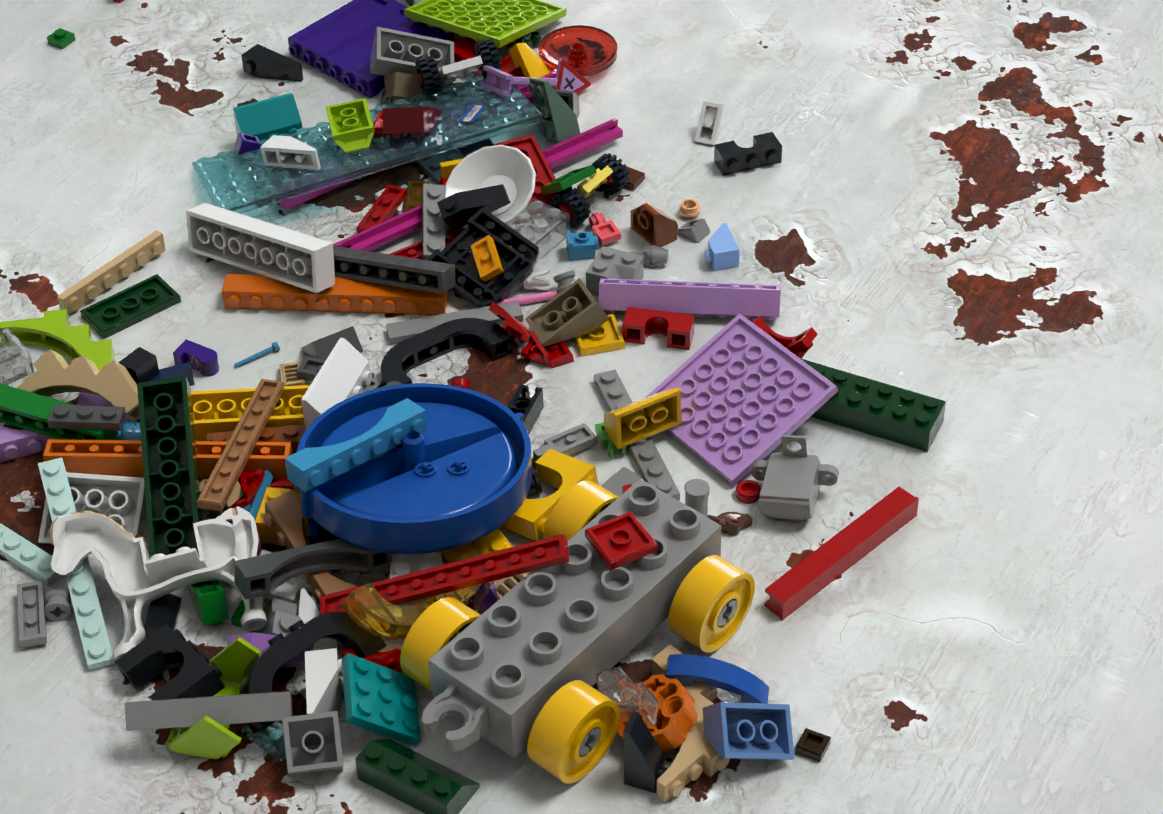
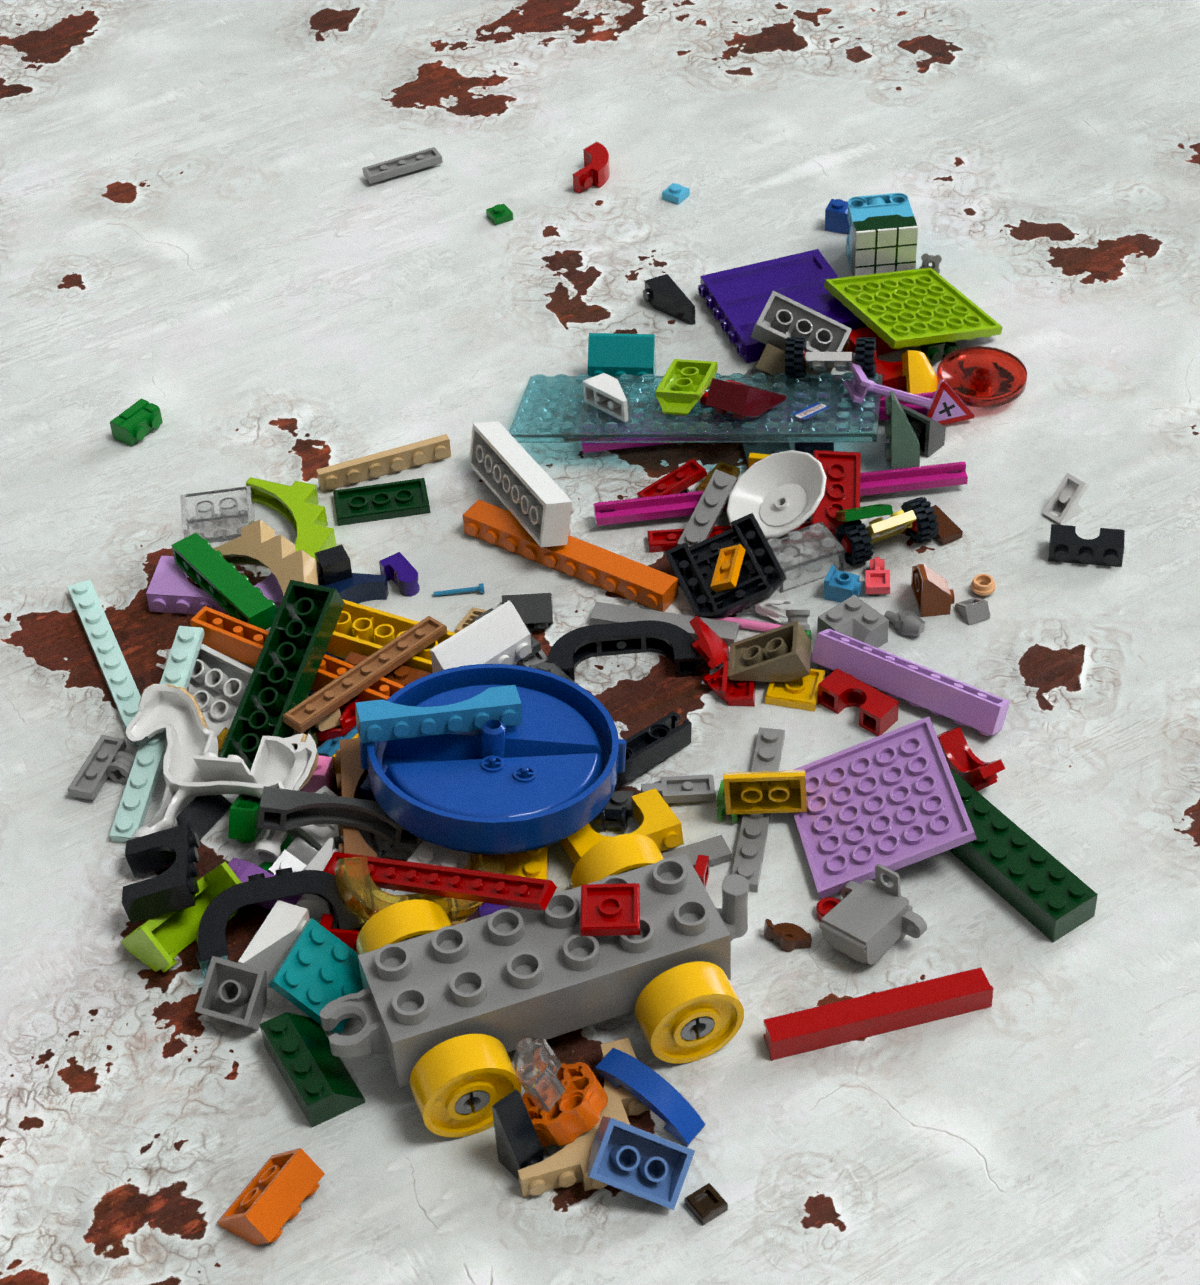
camera: 30 degrees right, 0 degrees up
dark grey plate [47,405,126,431] -> none
light grey tile [125,691,293,731] -> none
dark purple slope [234,133,262,154] -> none
dark grey brick [333,246,455,294] -> none
black slope [437,184,511,231] -> none
red hinge [451,378,470,389] -> none
light blue slope [705,223,740,271] -> none

